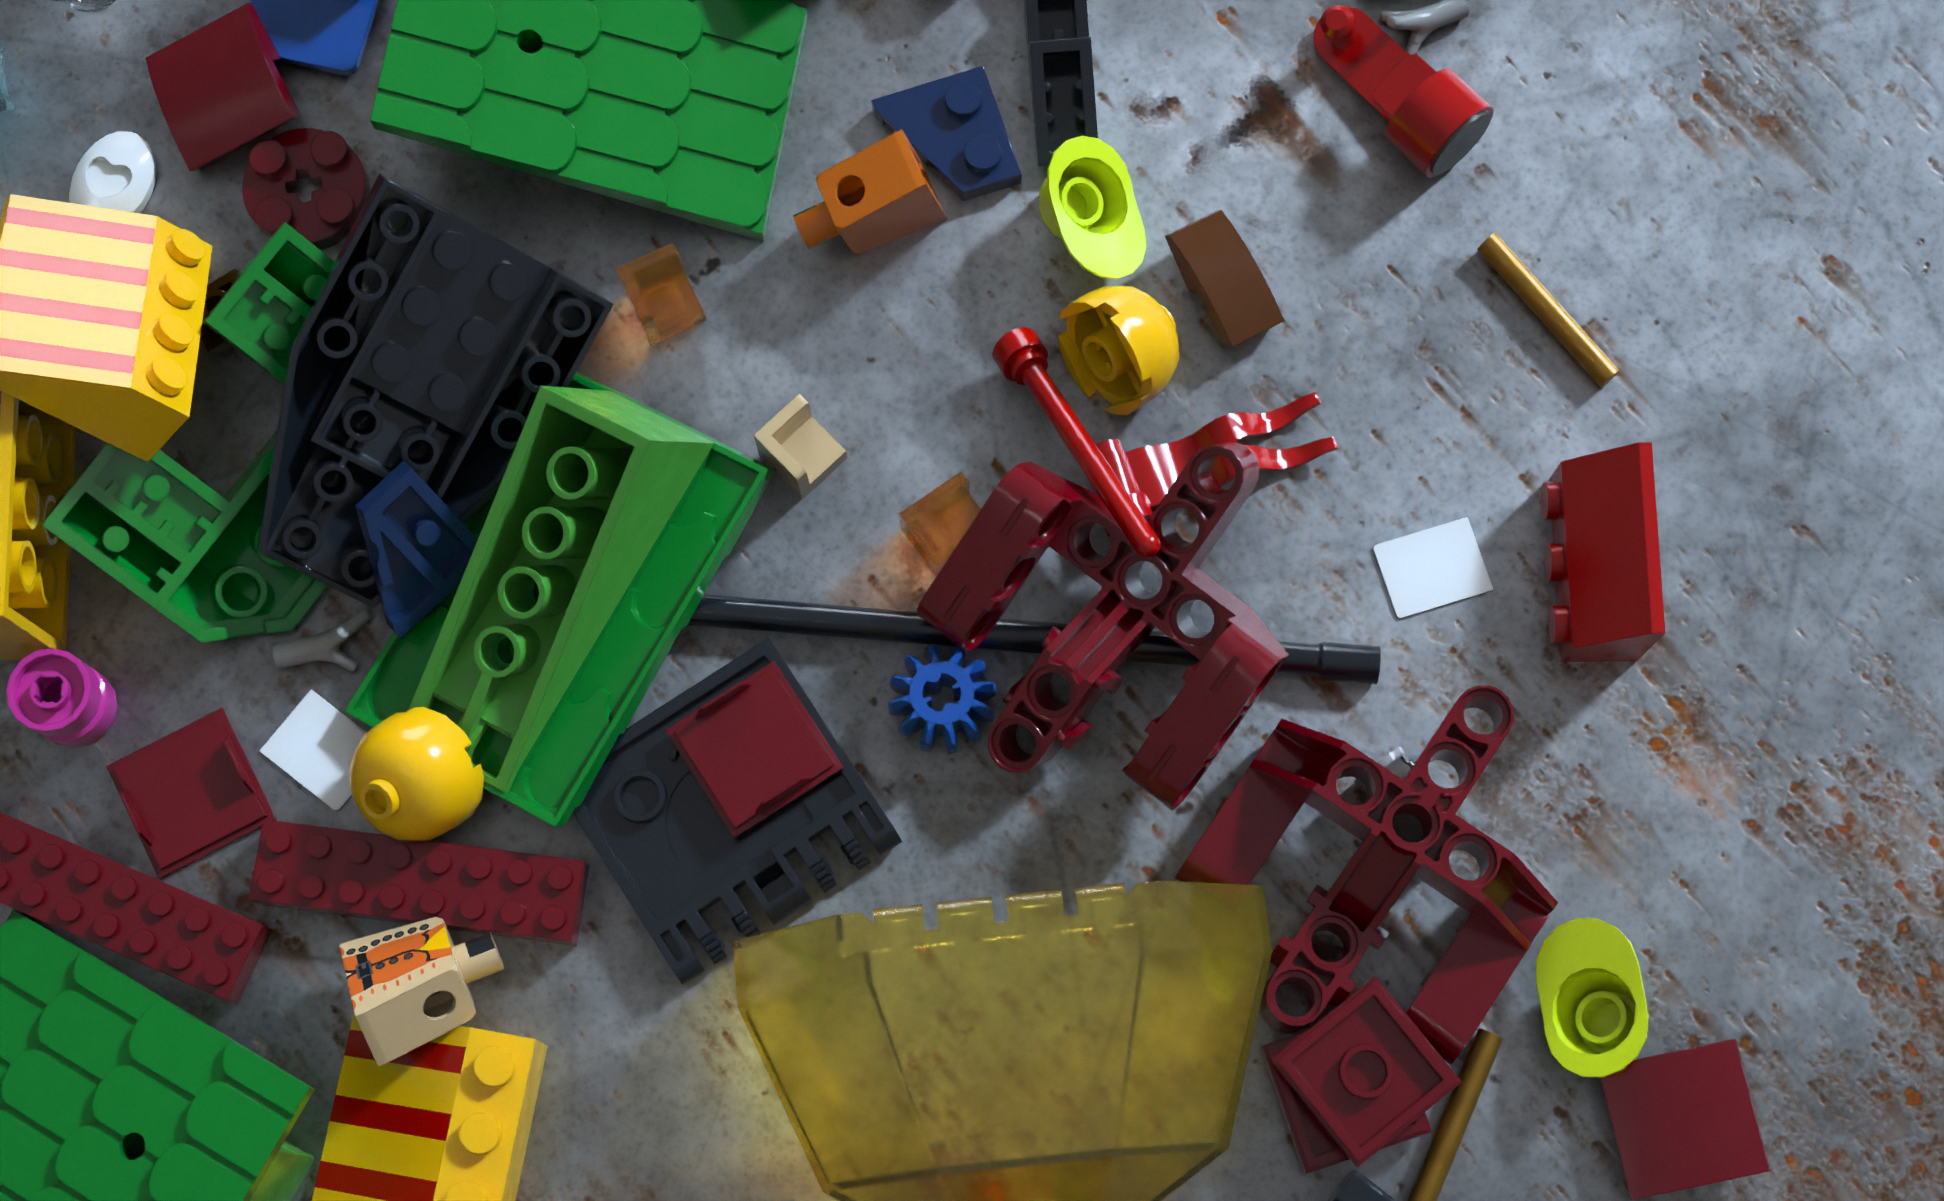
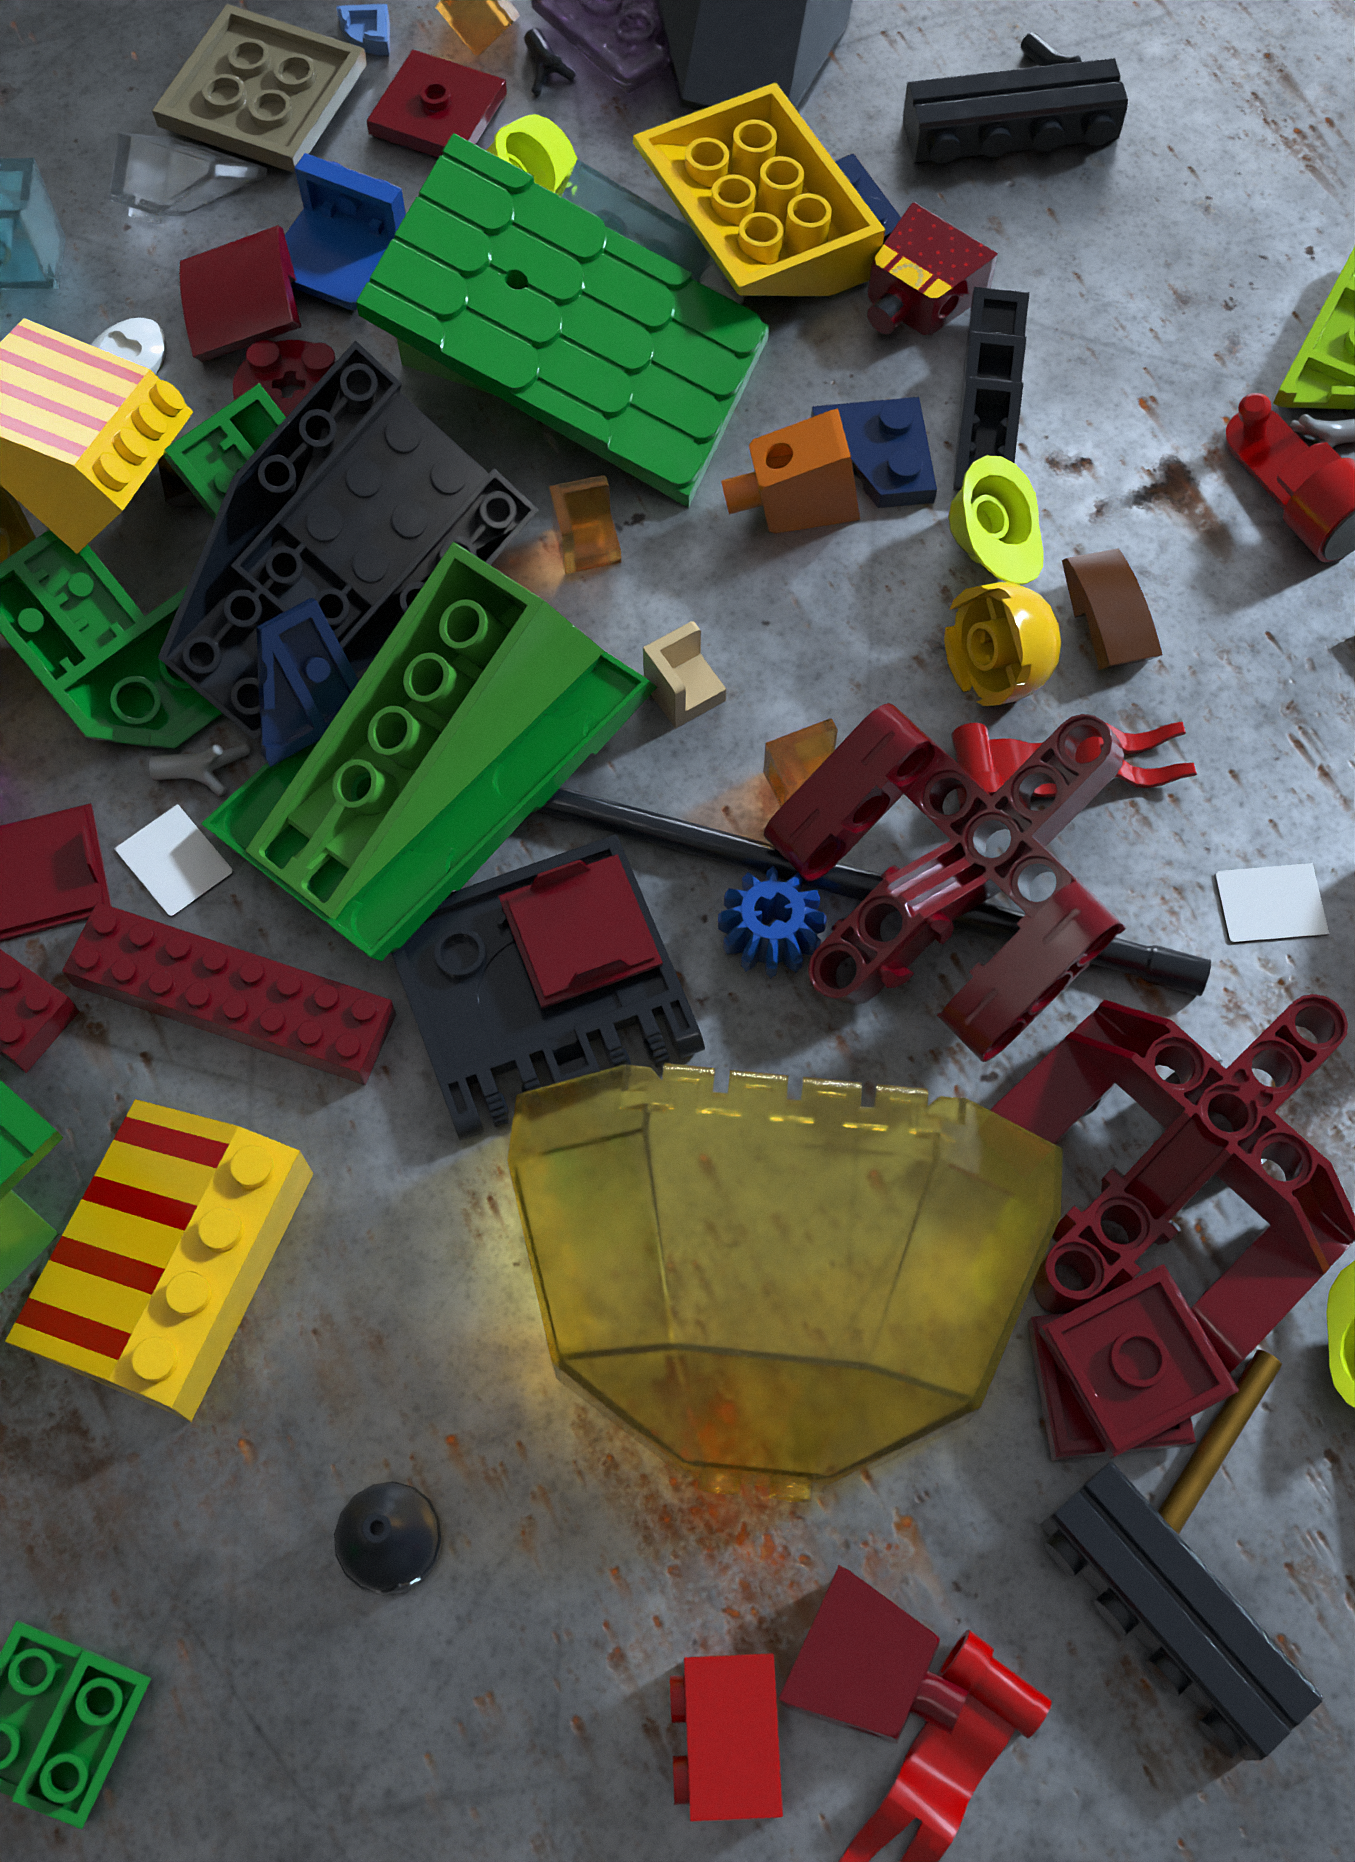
camera: 10 degrees right, 10 degrees down
tan torso [339,917,504,1066] -> none
yellow cylinder [349,707,484,841] -> none
red piece [992,327,1160,558] -> none

